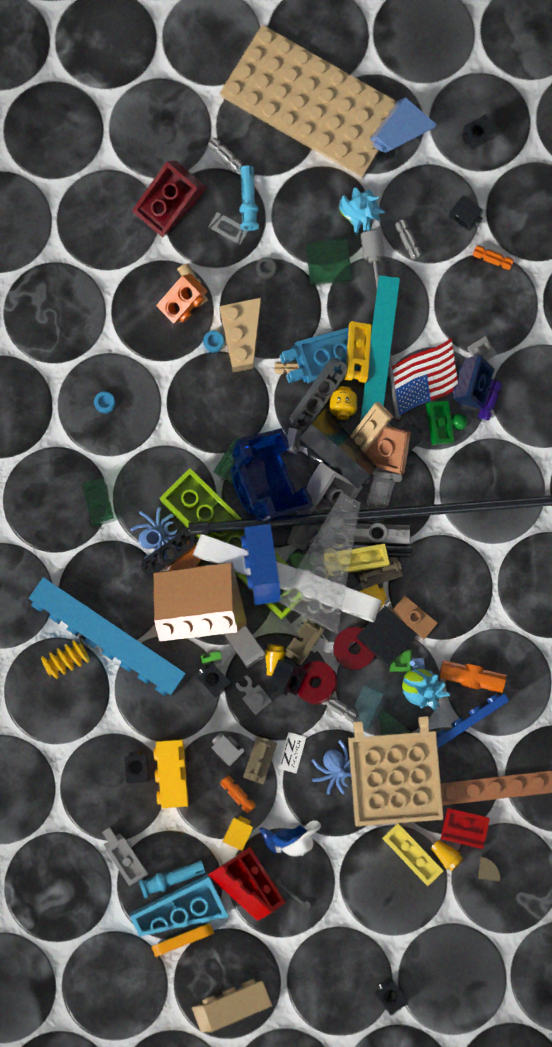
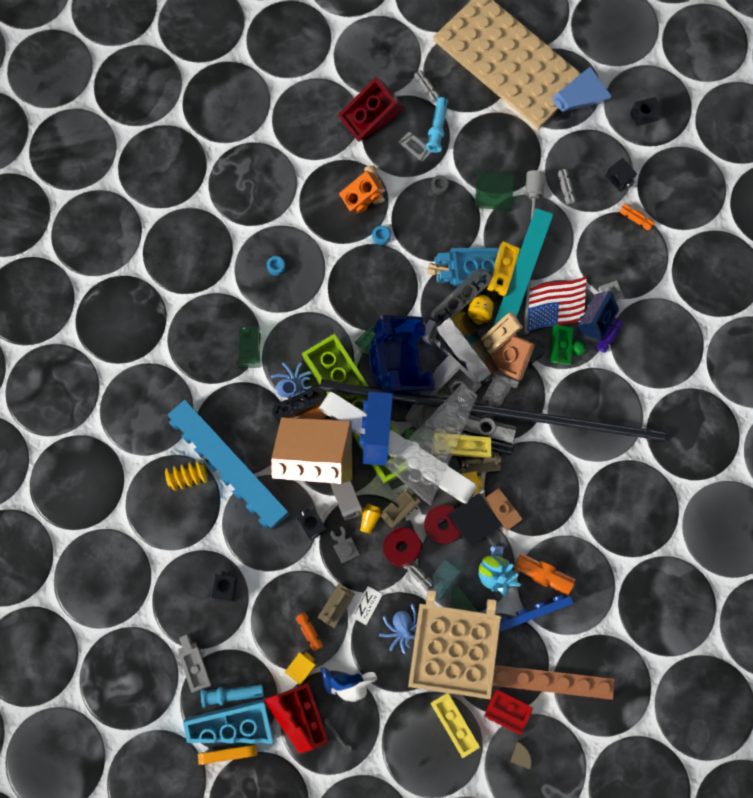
camera: 15 degrees right, 5 degrees down
yellow wedge [153,740,189,808] -> none
bright green tile [200,651,222,664] -> none
light grey brick [211,733,245,766] -> none
tan wedge [219,298,261,373] -> none
black brick [269,660,306,696] -> none
medium azure hair [339,187,385,234] -> none
bright green tile [389,650,412,672] -> none
yellow cone [431,839,464,871] -> none

